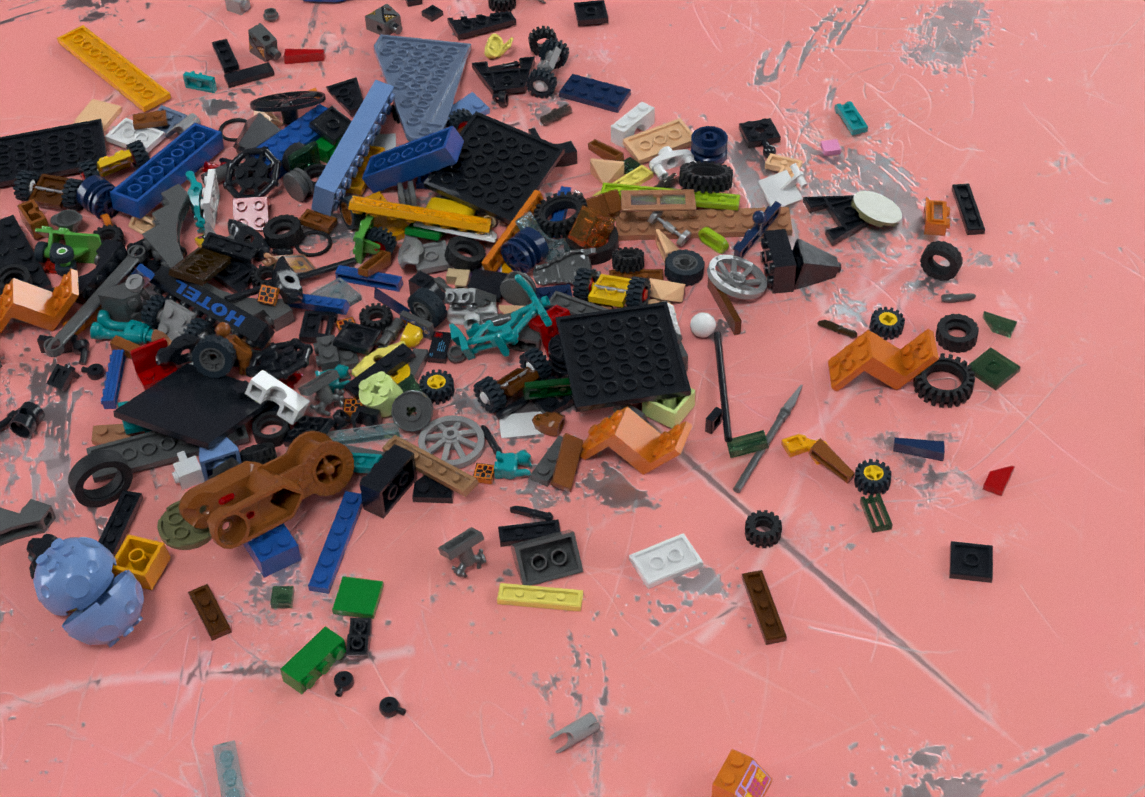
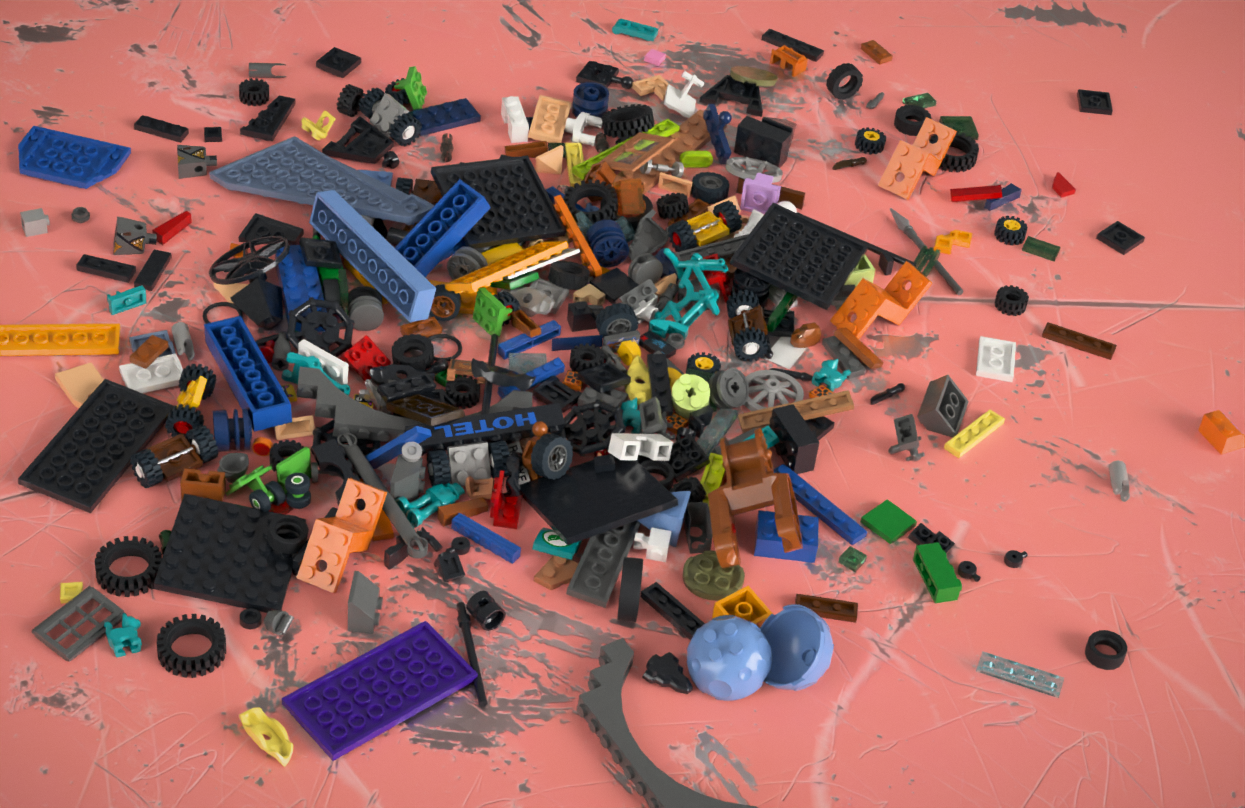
camera: 60 degrees left, 5 degrees down
tile [257,284,280,306] -> none
black tile [498,519,561,547] -> none
dark orange piece [809,438,855,484] -> none
none -> bright green plate [385,66,427,110]
none -> lavender panel [740,173,781,214]
none -> dark orange plate [861,40,893,65]
none -> red tile [950,185,1002,202]

